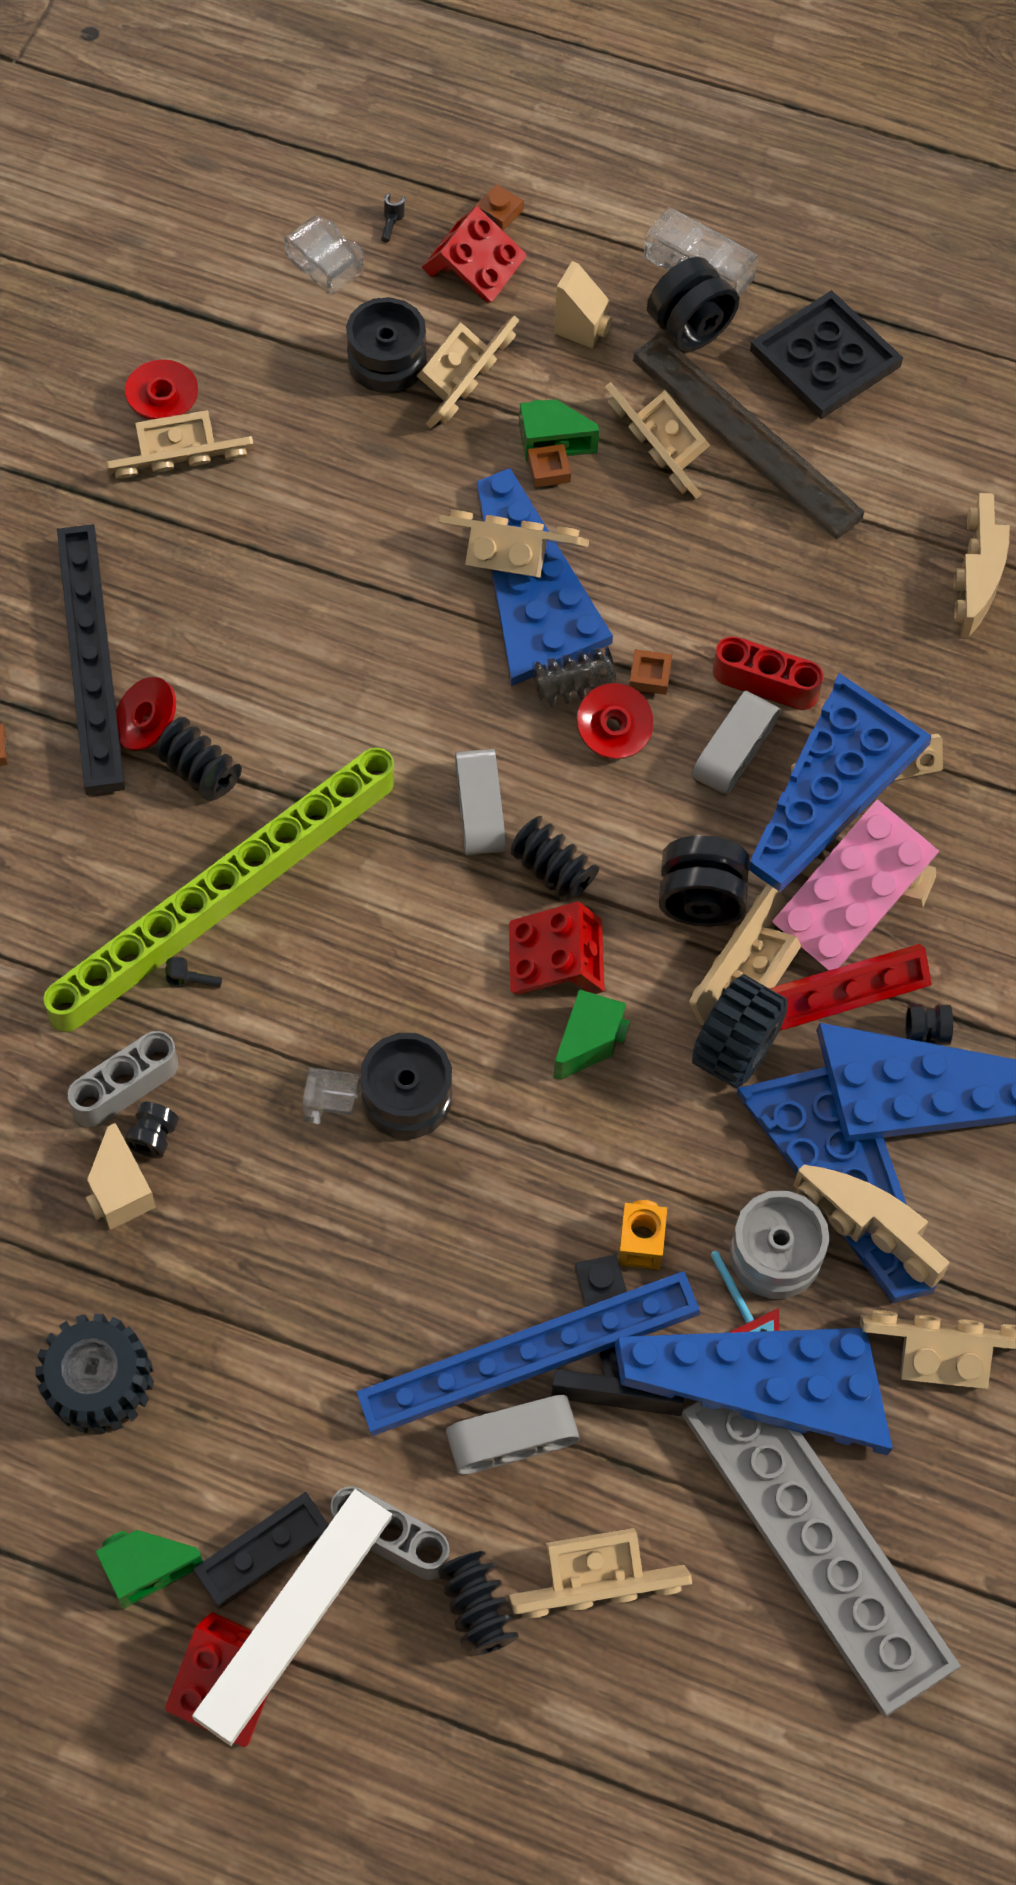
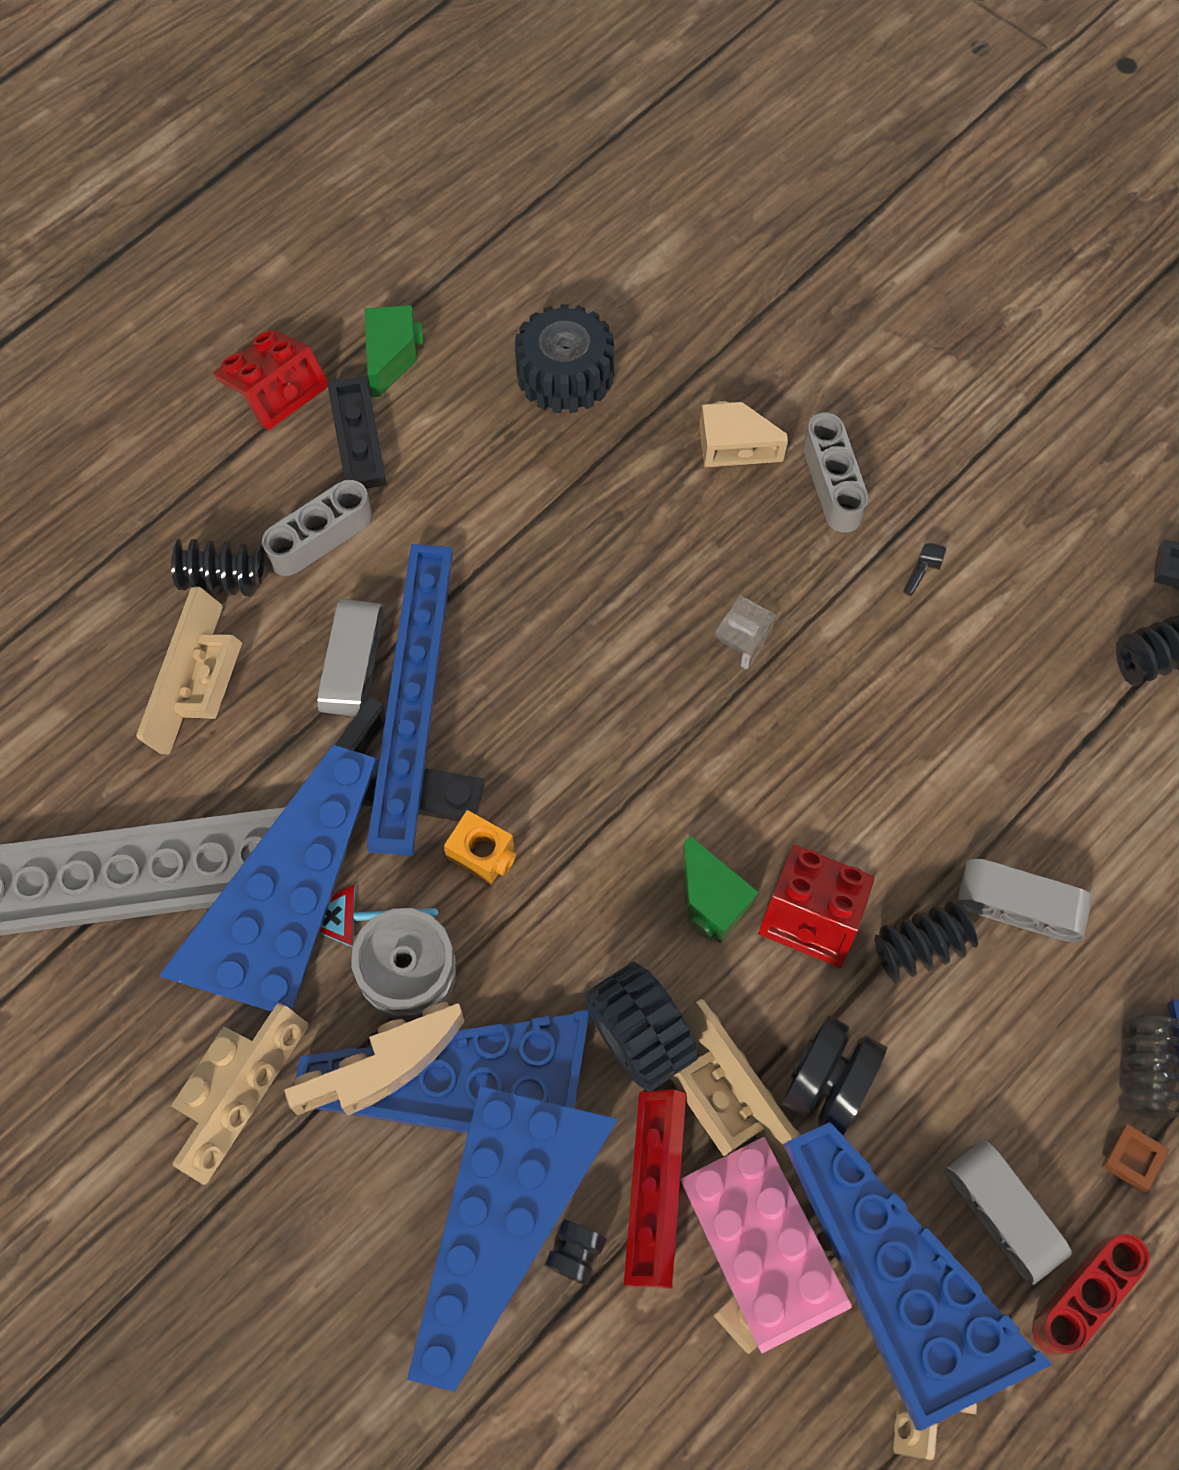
camera: 115 degrees right, 5 degrees up
lime beam [43,748,394,1032] -> none
black wheel [124,1101,179,1159] -> none
white tile [192,1489,392,1746] -> none
black wheel [361,1033,452,1139] -> none
red dish [577,683,654,759] -> none

